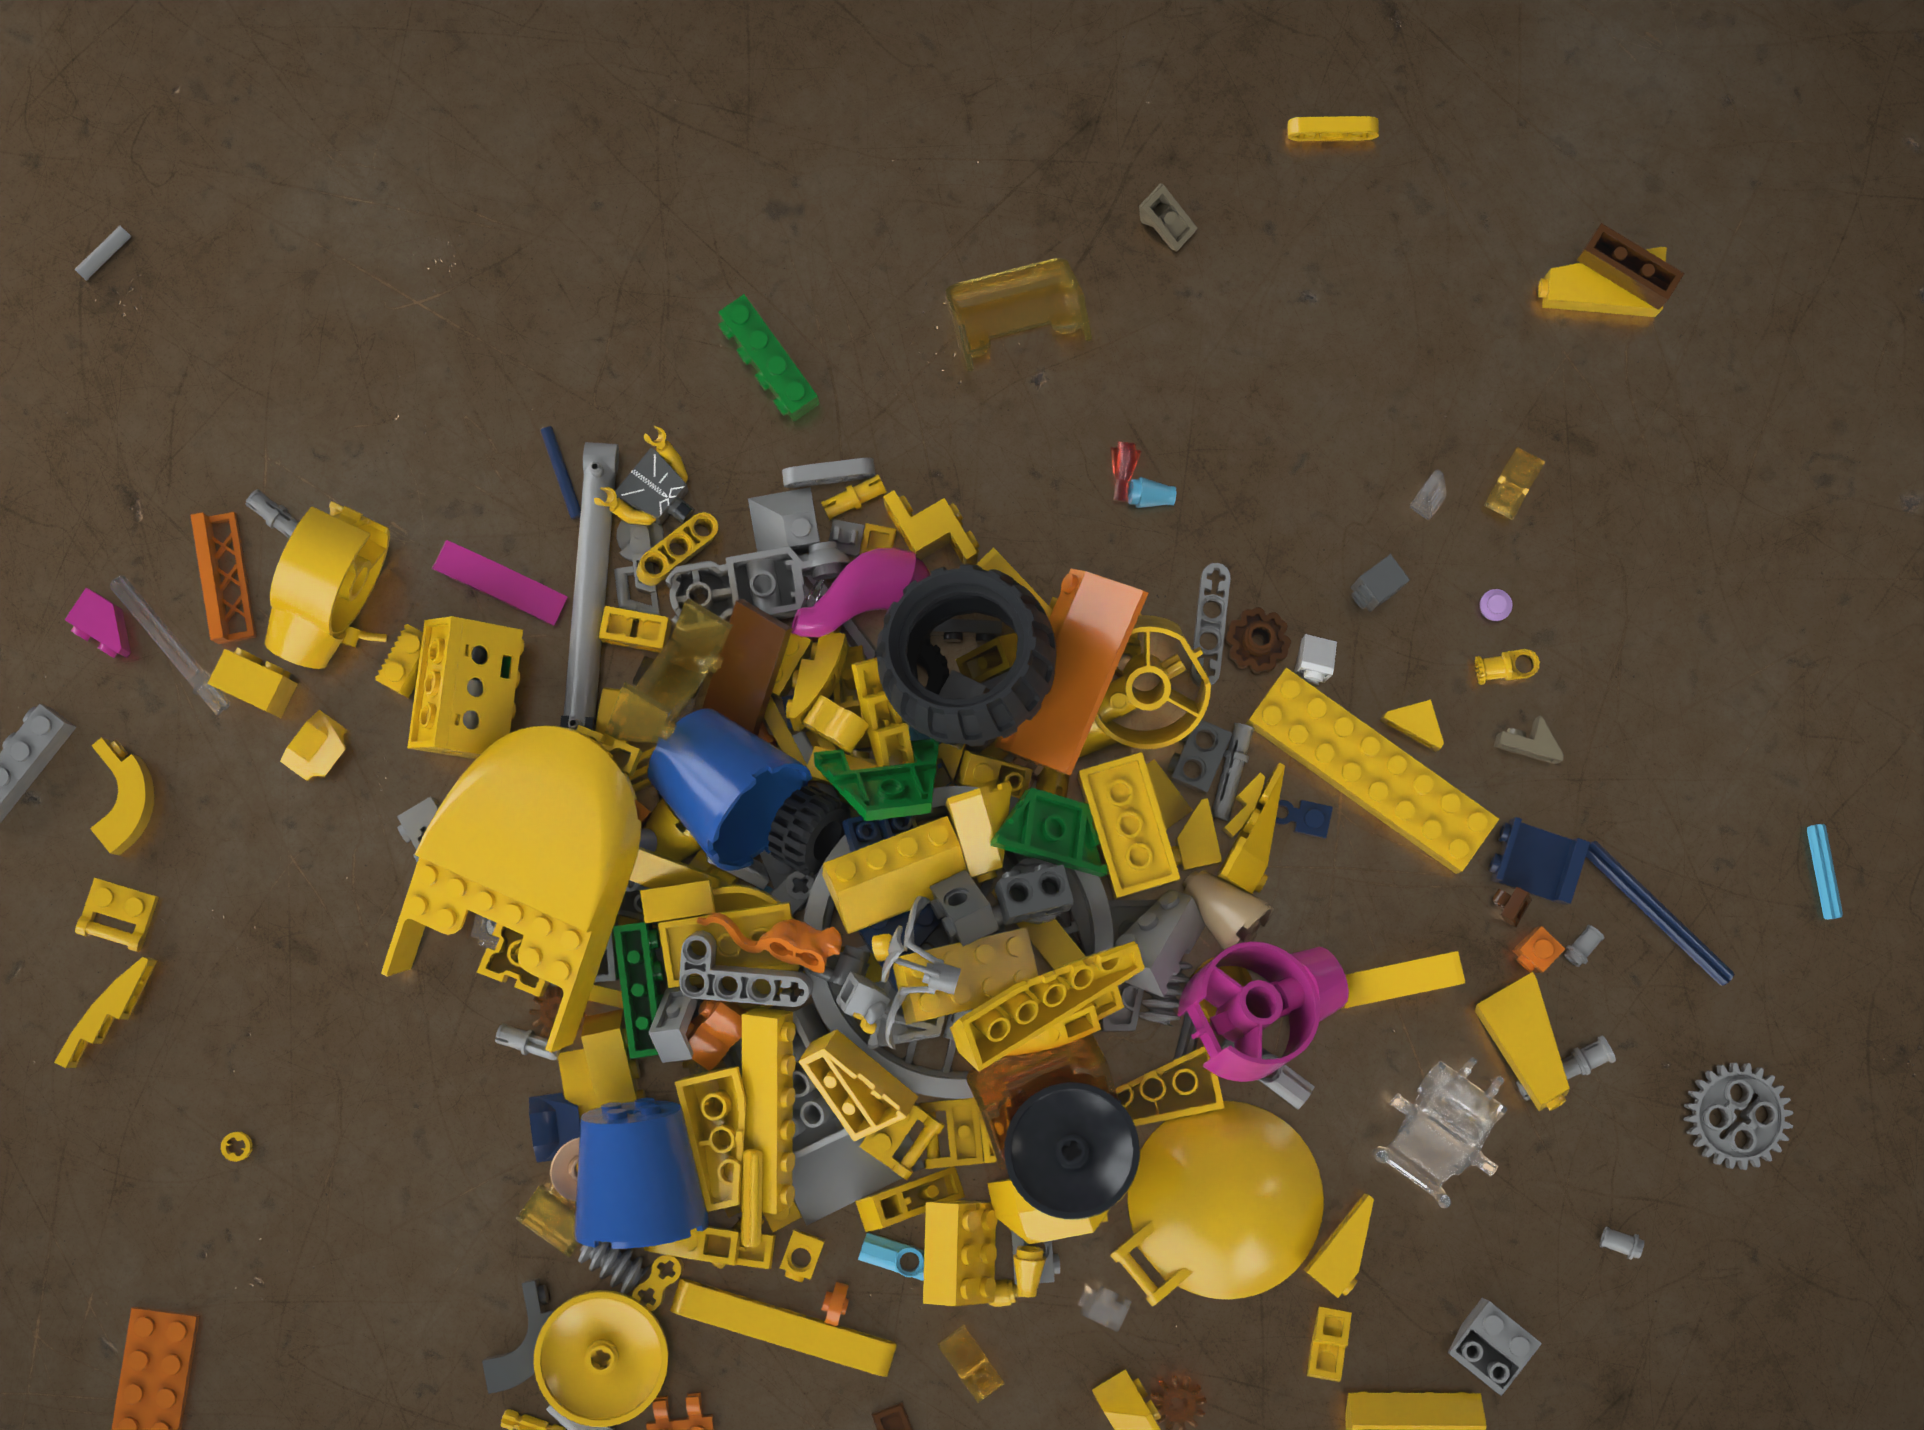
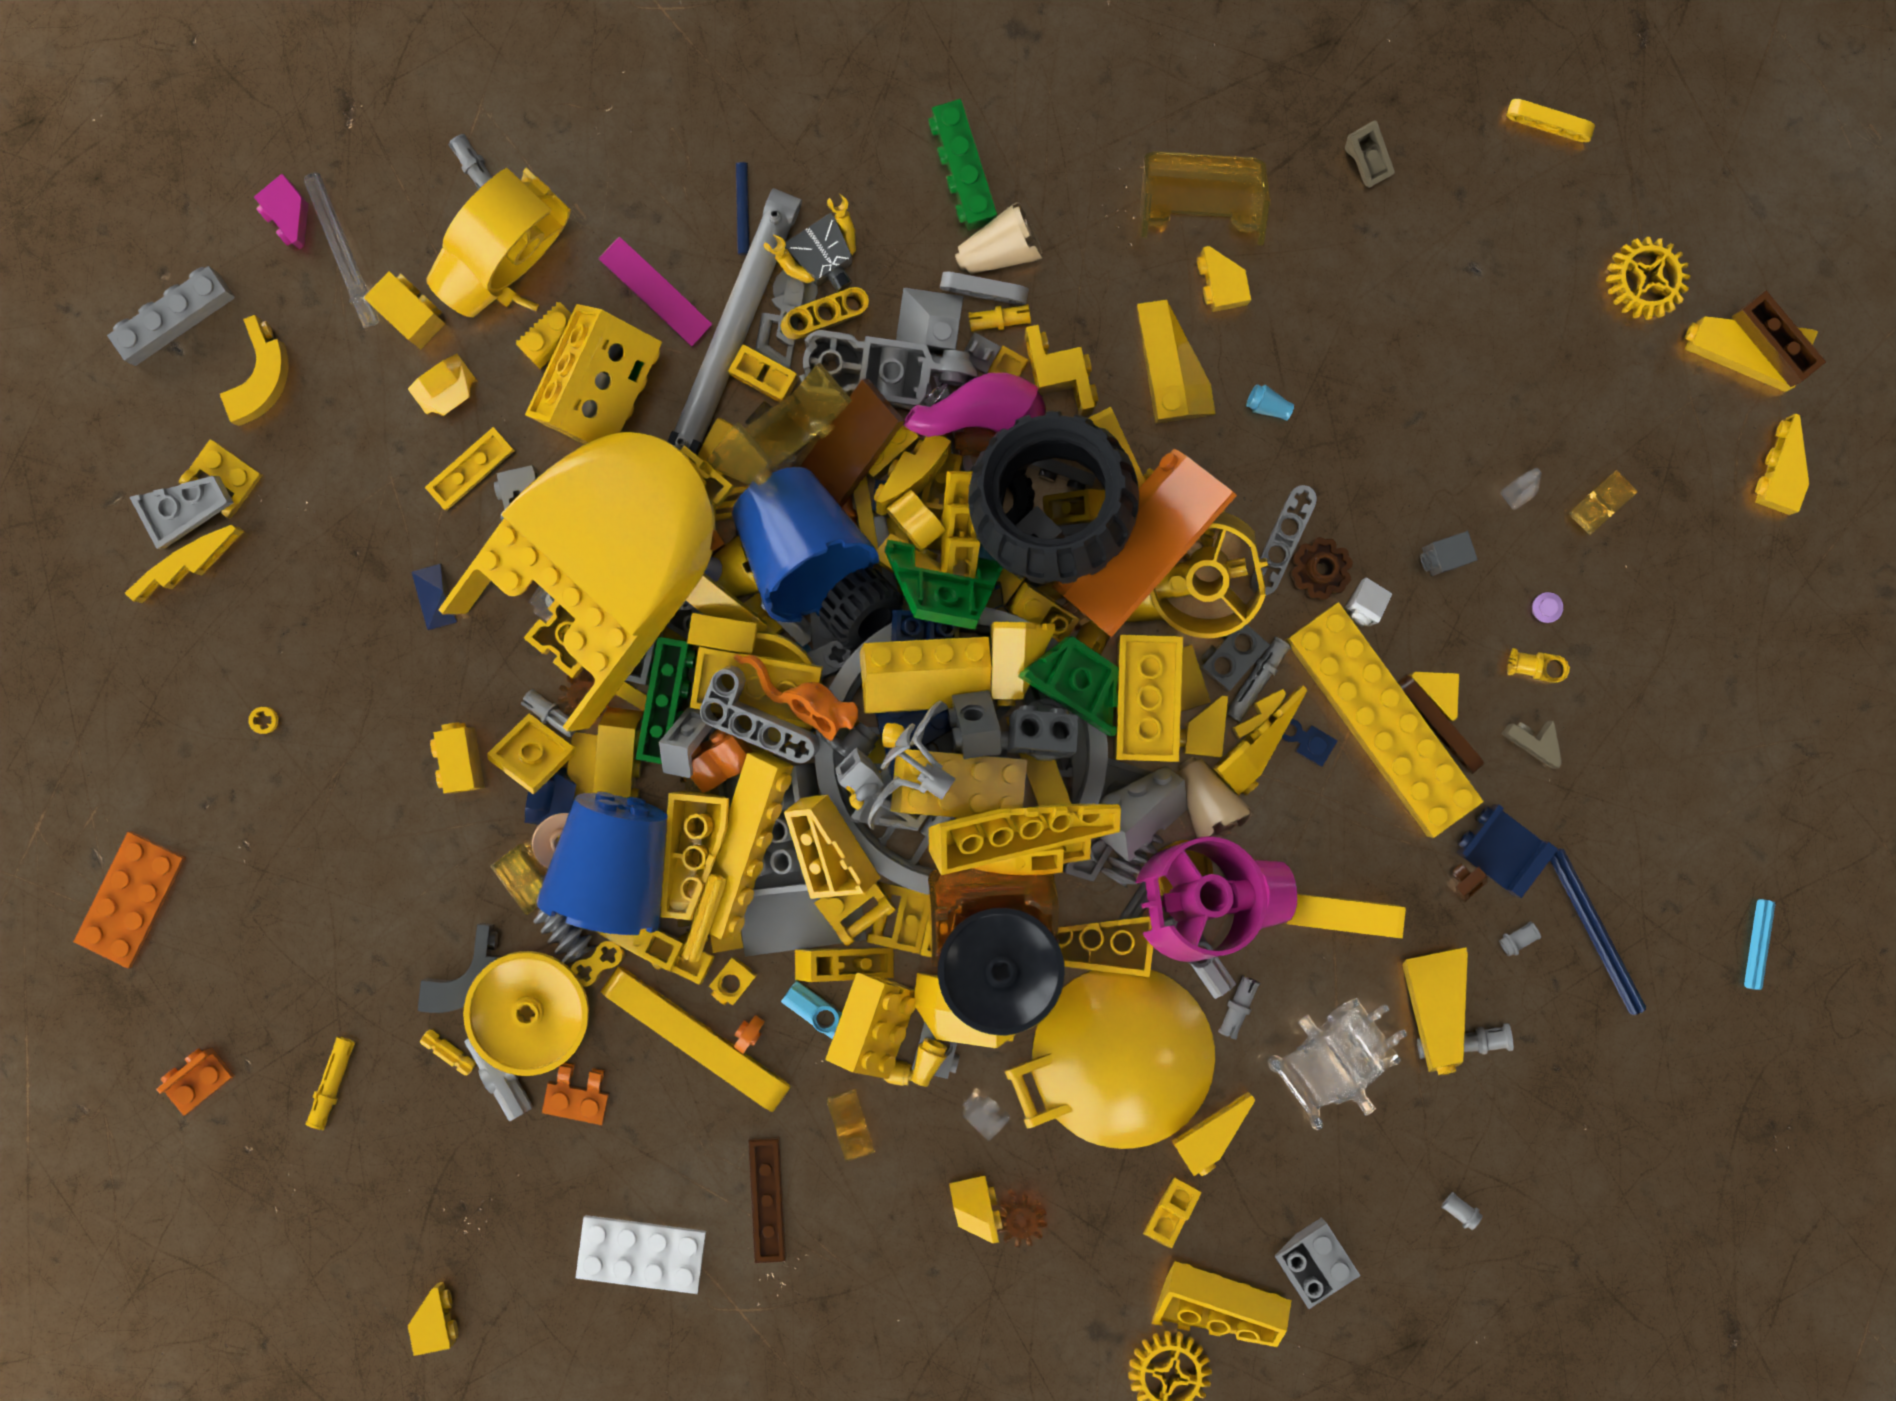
camera: 15 degrees right, 5 degrees up
orange fence [190,512,256,644] -> none
clear red cone [1110,442,1142,501] -> none
orange brick [1512,926,1566,973] -> none
light grey gear [1684,1063,1794,1170] -> none
none -> light grey wing [130,476,234,550]
none -> dark blue slope [411,564,458,631]
none -> yellow plate [425,427,515,511]
none -> yellow brick [430,722,485,794]
none -> yellow plate [487,713,575,795]
none -> clear orange brick [954,427,997,457]
none -> tan cone [955,202,1043,274]
none -> yellow wedge [1137,299,1216,424]
none -> yellow slope [1197,246,1251,312]
none -> light grey pin [1218,975,1261,1040]
none -> reddish brown beam [1397,674,1484,774]
none -> yellow gear [1606,237,1691,320]
none -> yellow slope [1755,414,1809,515]

